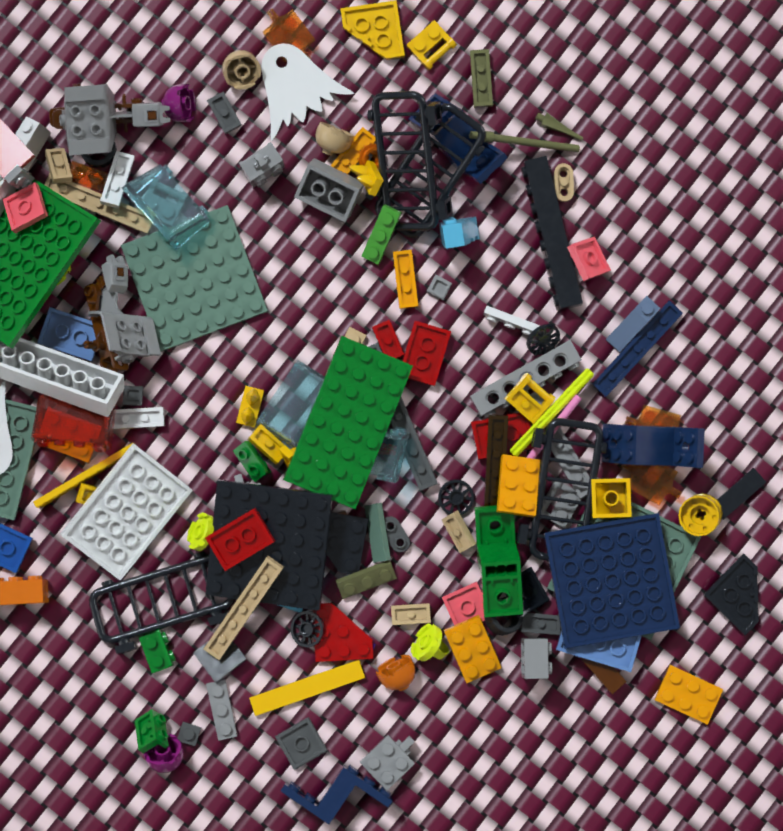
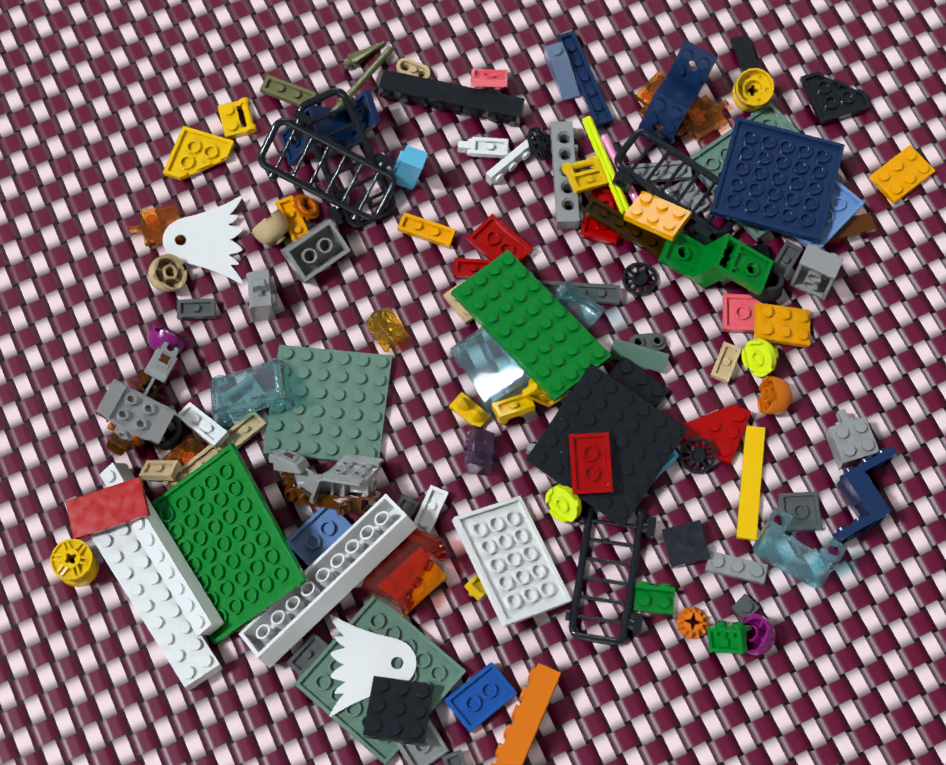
camera: 60 degrees left, 15 degrees down
coral plate [3,182,48,234] -> none
light grey plate [4,165,35,190] -> none
yellow tile [33,443,135,509] -> none
tan plate [204,556,284,660] -> none
green bracket [233,441,271,482] -> none
olive plate [336,560,397,599] -> none
yellow tile [349,160,384,196] -> none
bright green plate [362,204,402,264] -> none
light grey tile [426,274,452,300] -> none
tan plate [441,510,476,553] -> none
yellow slope [591,478,632,519] -> none
none -> clear yellow bracket [365,307,409,352]
none -> white hinge [458,137,509,158]
none -> clear purple slope [464,425,495,476]
none -> orange gear [676,606,709,639]
none -> clear light blue windscreen [753,507,847,588]

